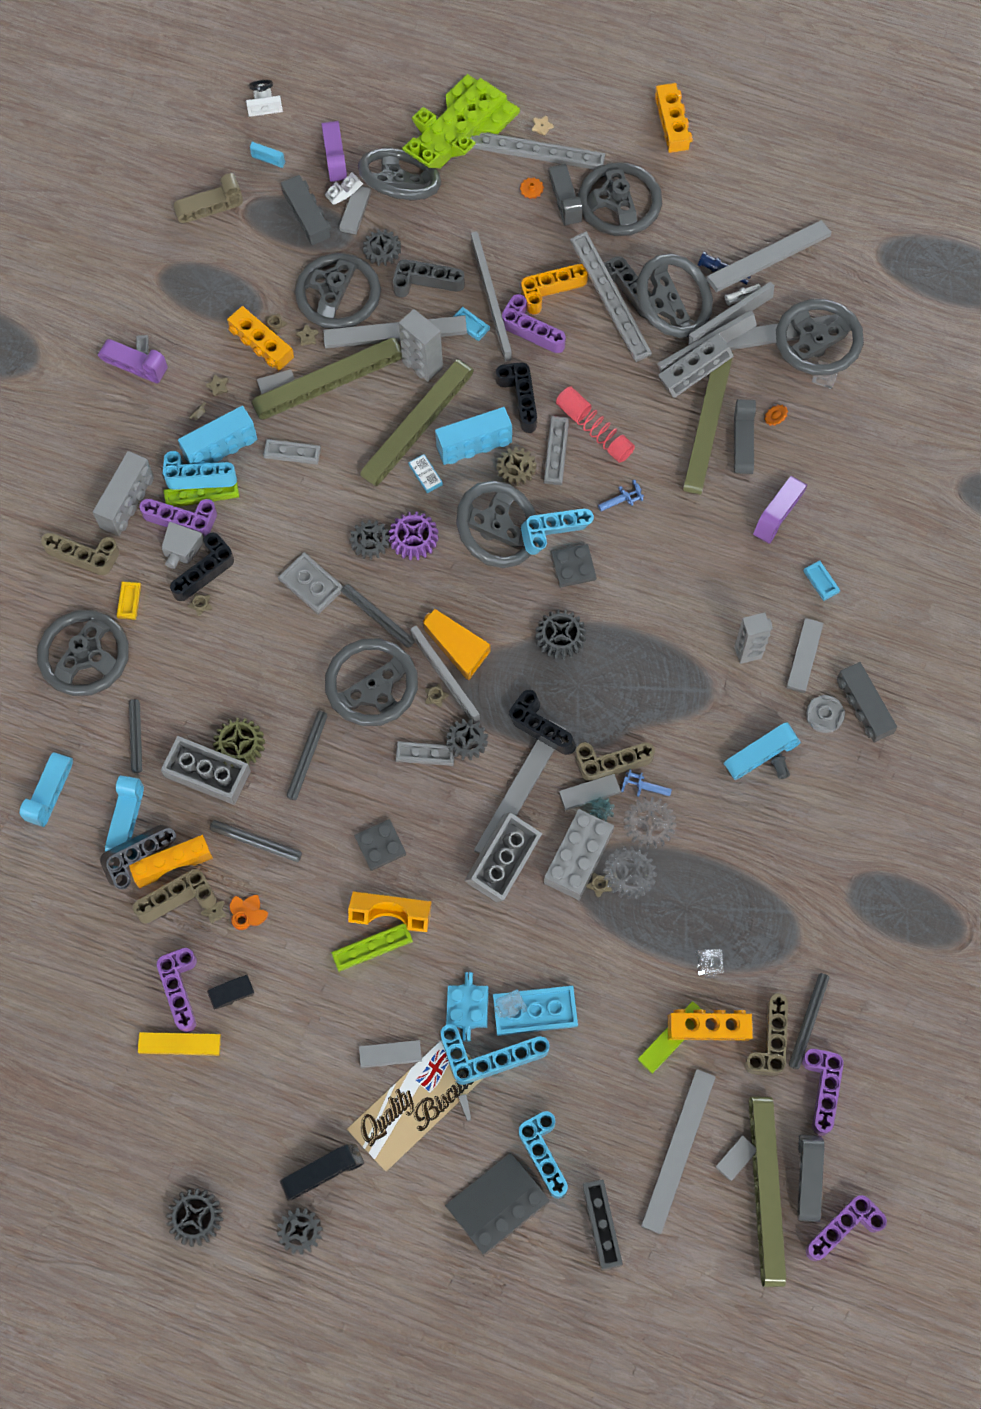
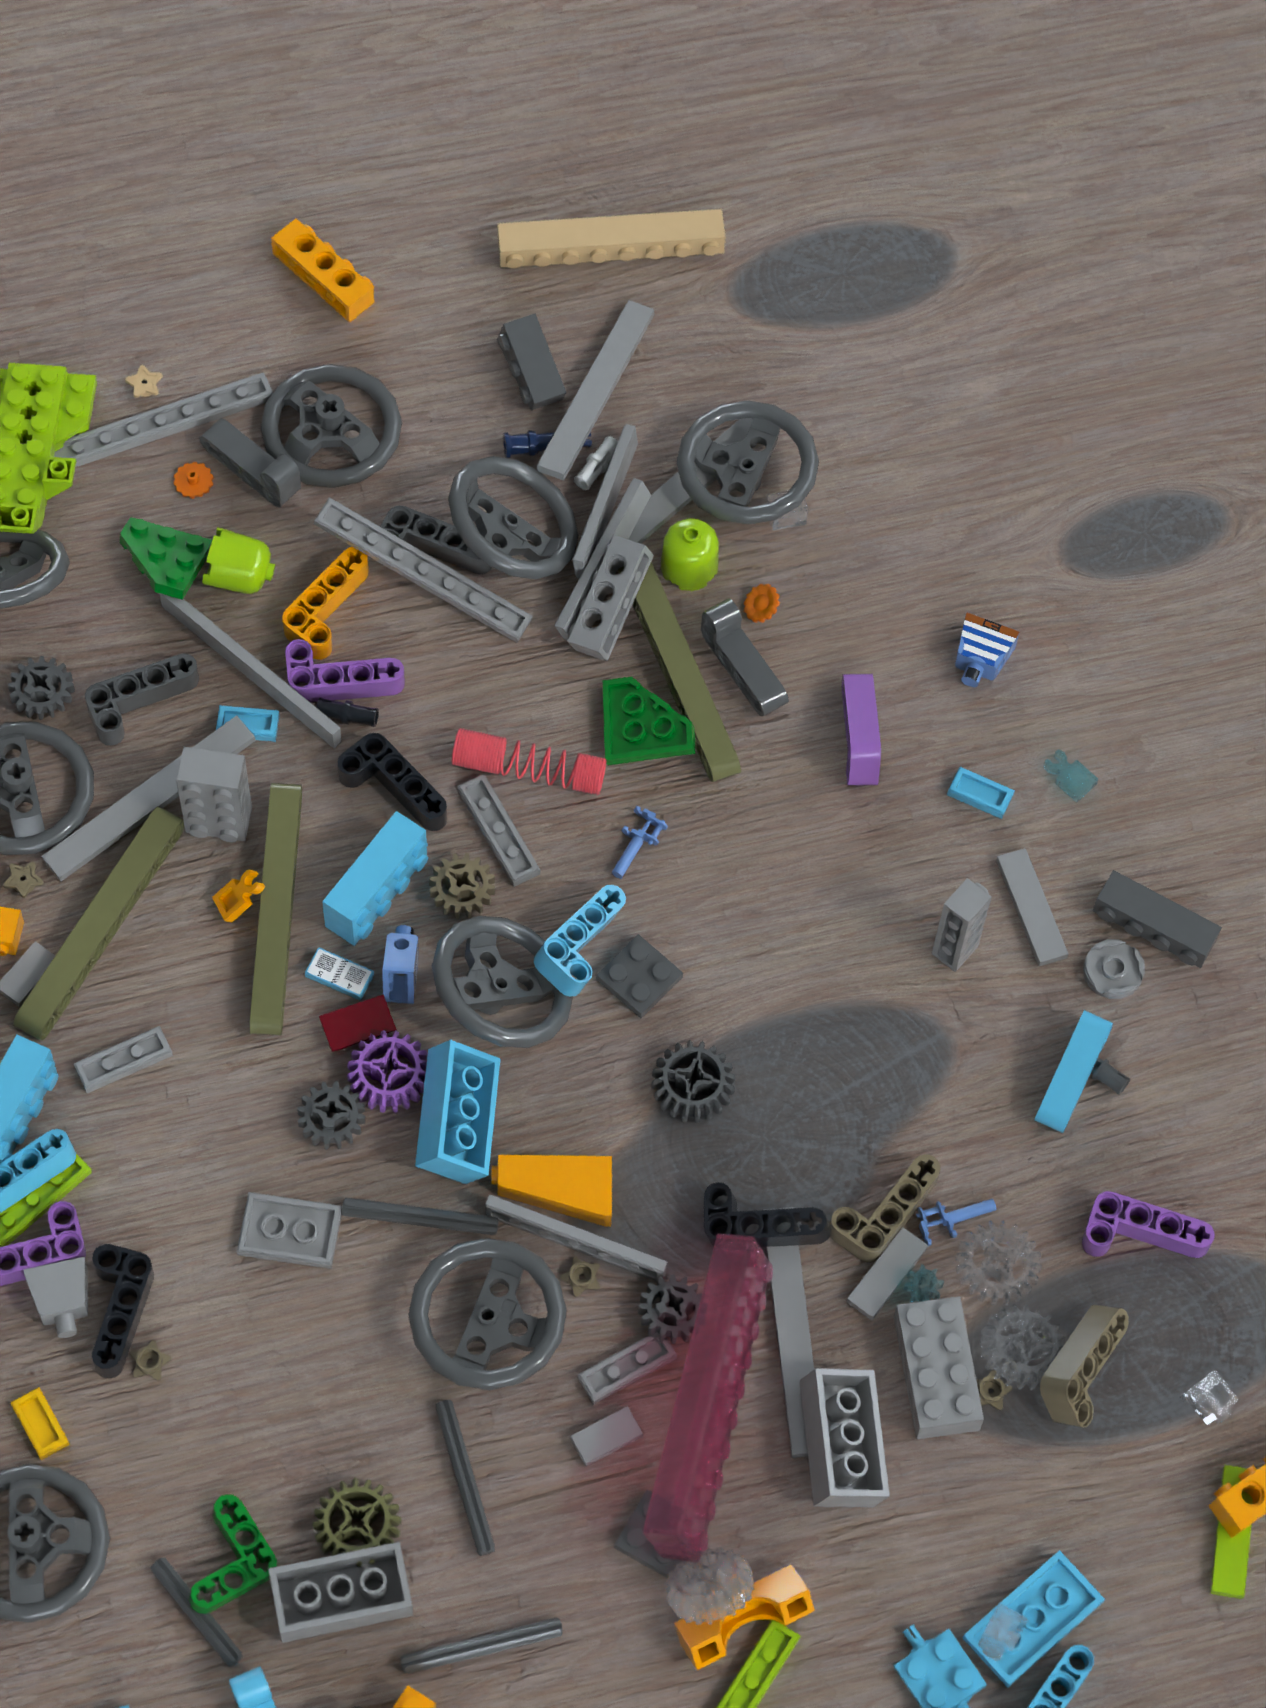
camera: 40 degrees left, 5 degrees down
none -> green plate [119,517,212,600]
none -> green beam [189,1494,277,1614]
none -> lime cylinder [202,527,276,594]
none -> light orange plate [212,870,265,923]
none -> black pin [317,697,379,727]
none -> dark red piece [319,995,397,1052]
none -> medium blue torso [382,925,419,1004]
none -> medium azure brick [415,1040,501,1184]
none -> tan brick [497,209,725,268]
none -> dark grey wedge [497,313,567,411]
none -> light grey tile [570,1406,643,1466]
none -> green plate [603,676,695,765]
none -> clear pink piece [643,1234,773,1563]
none -> lime cylinder [660,518,719,591]
none -> clear gear [665,1547,755,1626]
none -> torso [955,613,1020,687]
none -> dark tan beam [1040,1304,1129,1428]
none -> clear light blue plate [1044,749,1099,802]
none -> medium lavender beam [1082,1191,1215,1258]

